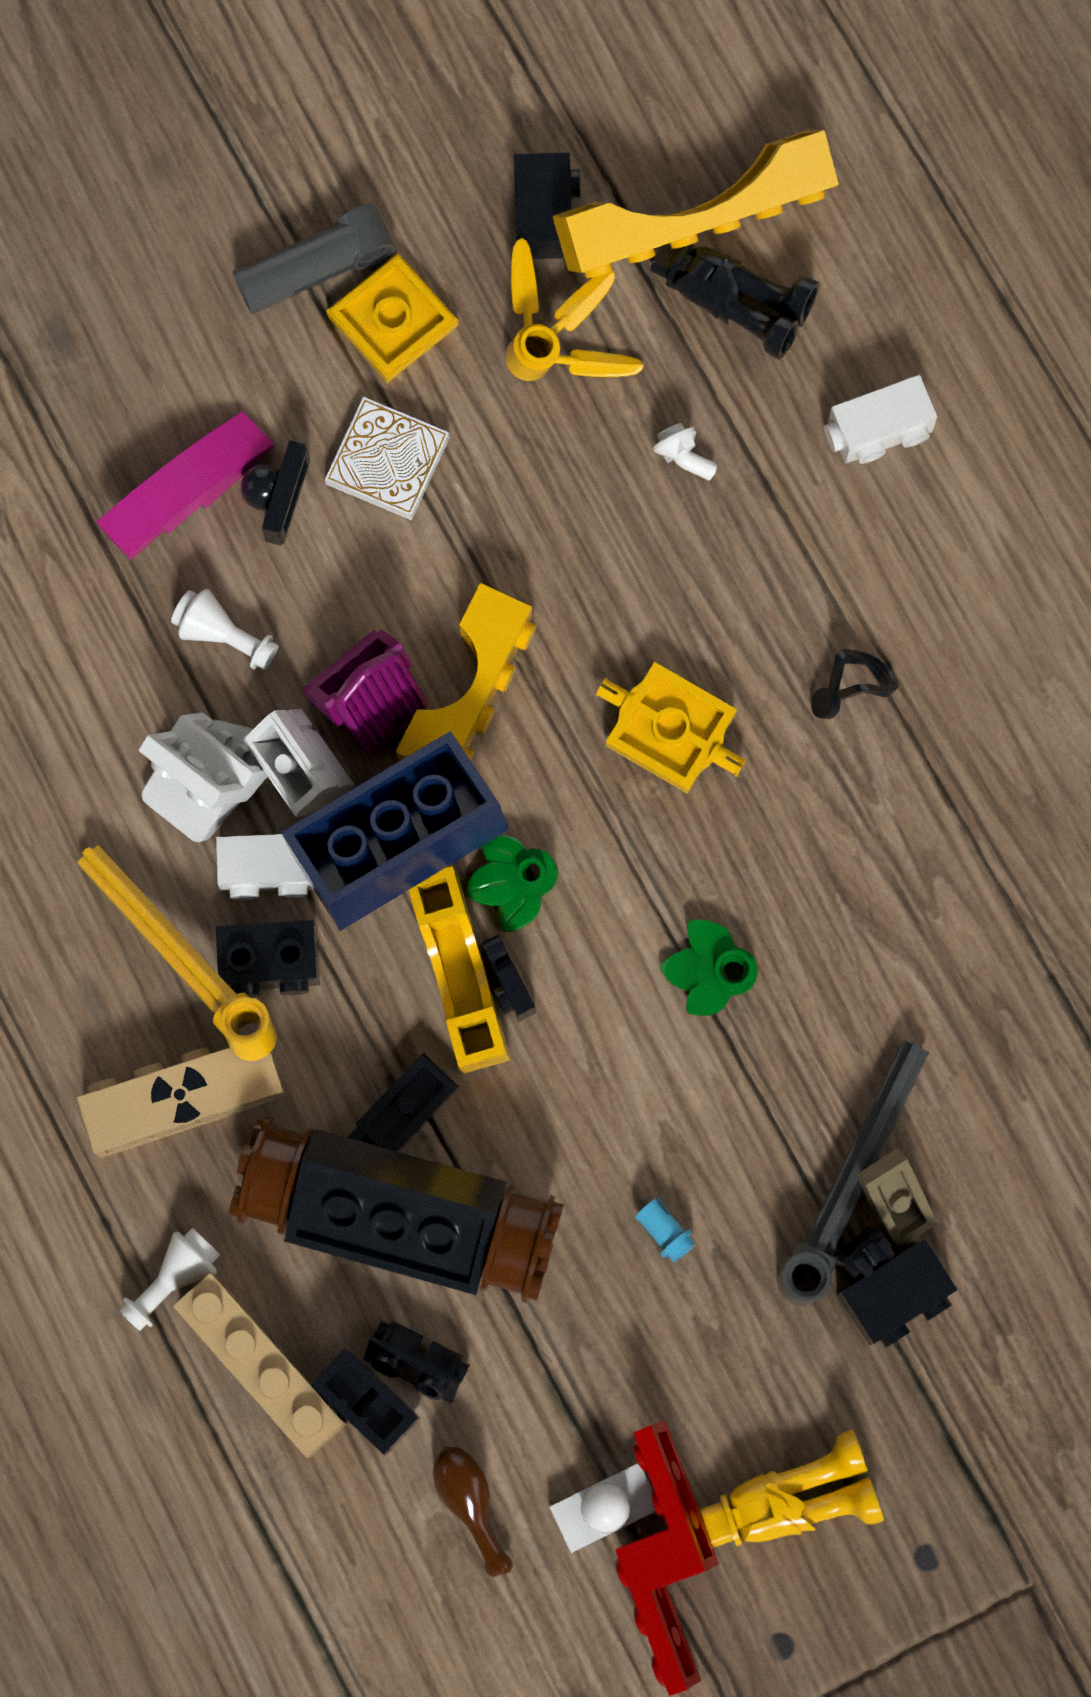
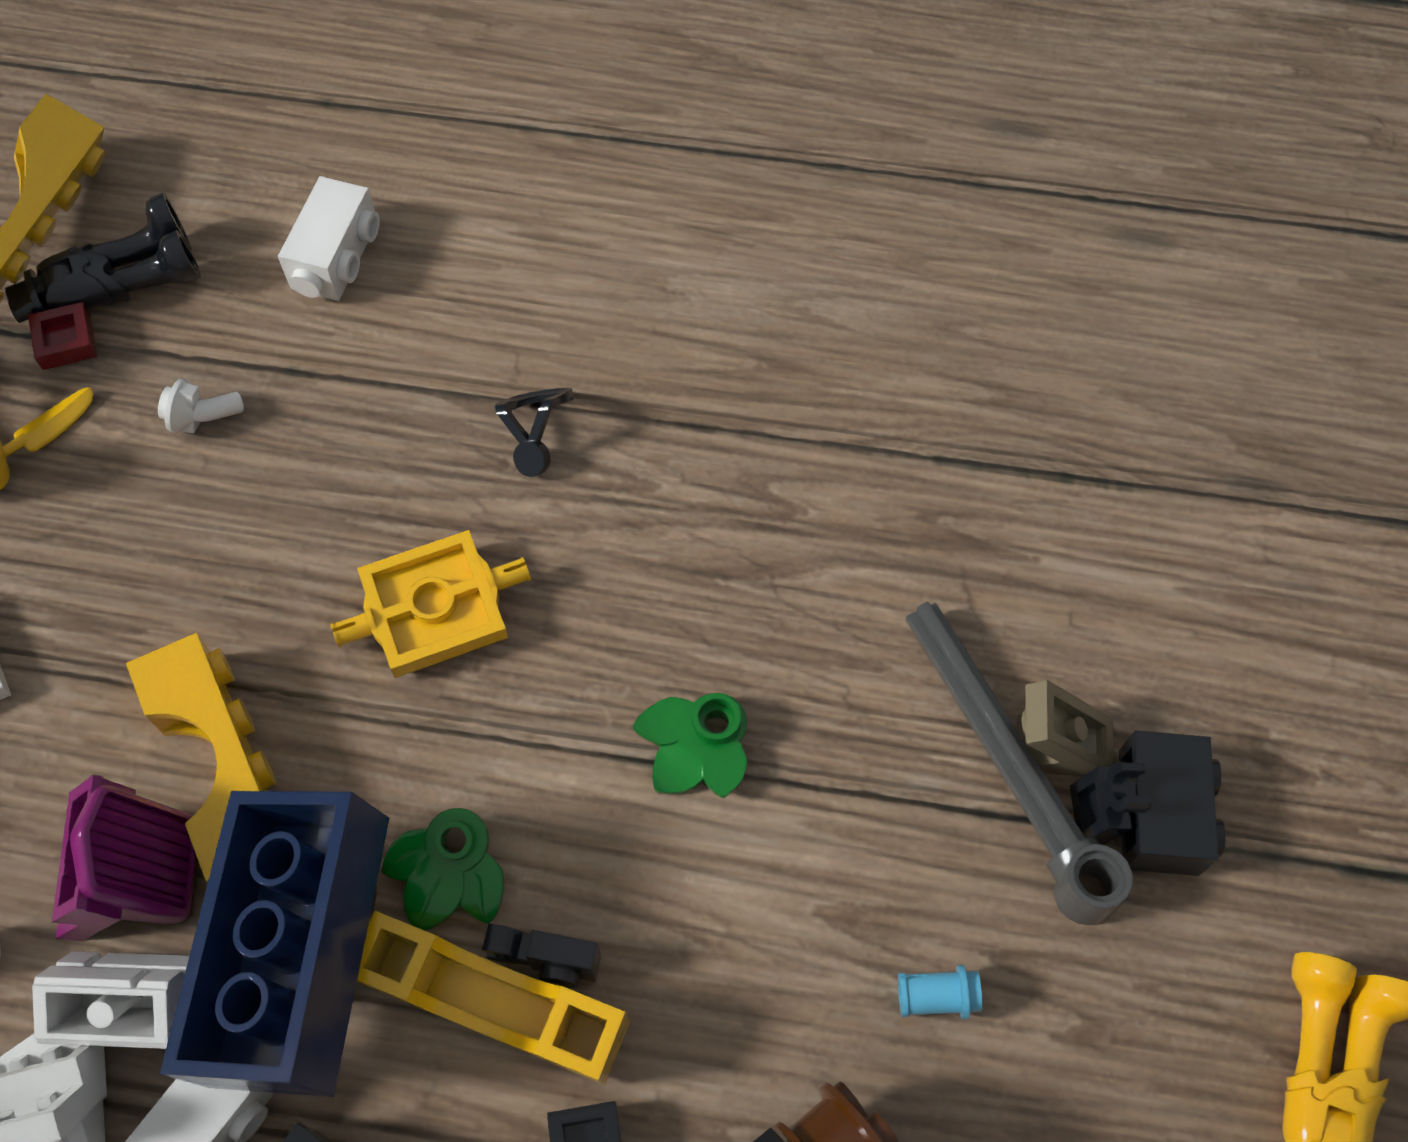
camera: 55 degrees left, 15 degrees down
none -> dark red plate [28,302,97,370]

